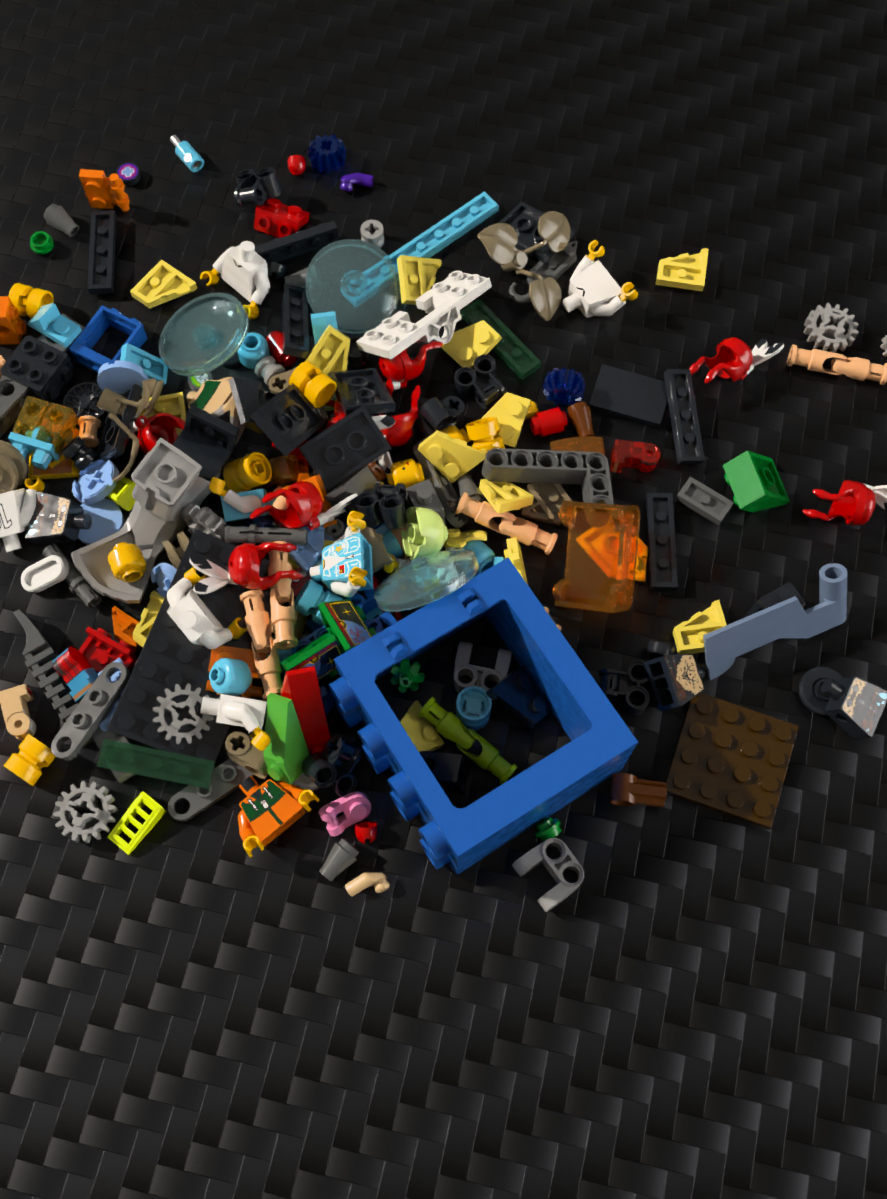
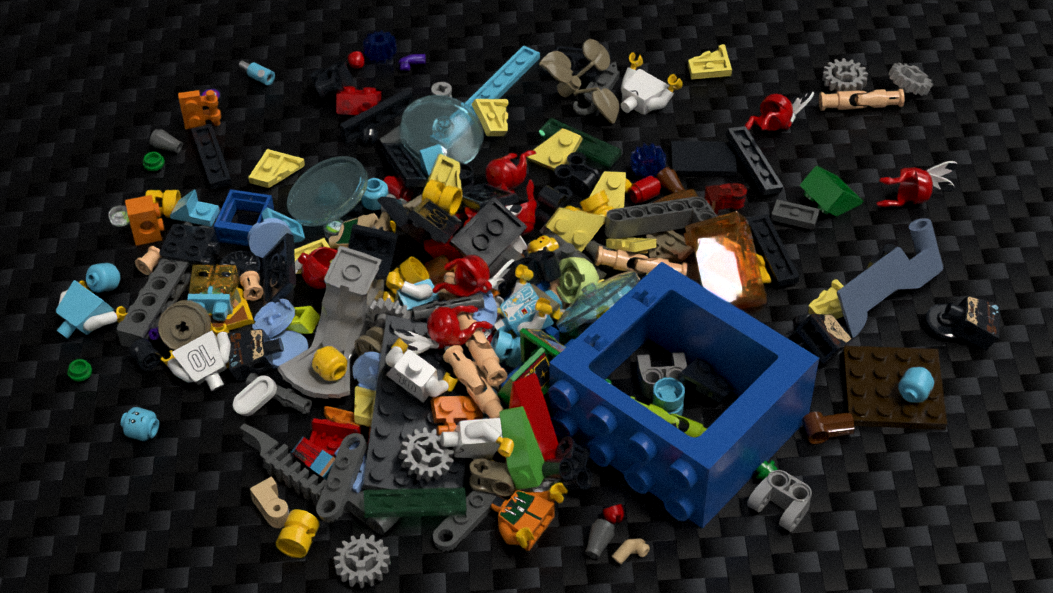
camera: 15 degrees left, 20 degrees down
black wheel [61,435,97,471] -> none
dark tan plant [97,378,164,482] -> none
neon yellow slope [108,791,167,855] -> none
white torso [200,241,270,319] -> none
medium azure head [209,658,252,696] -> none
bright pink plate [319,791,371,836] -> none
white plate [356,271,492,359] -> none
none -> medium azure head [898,367,934,403]

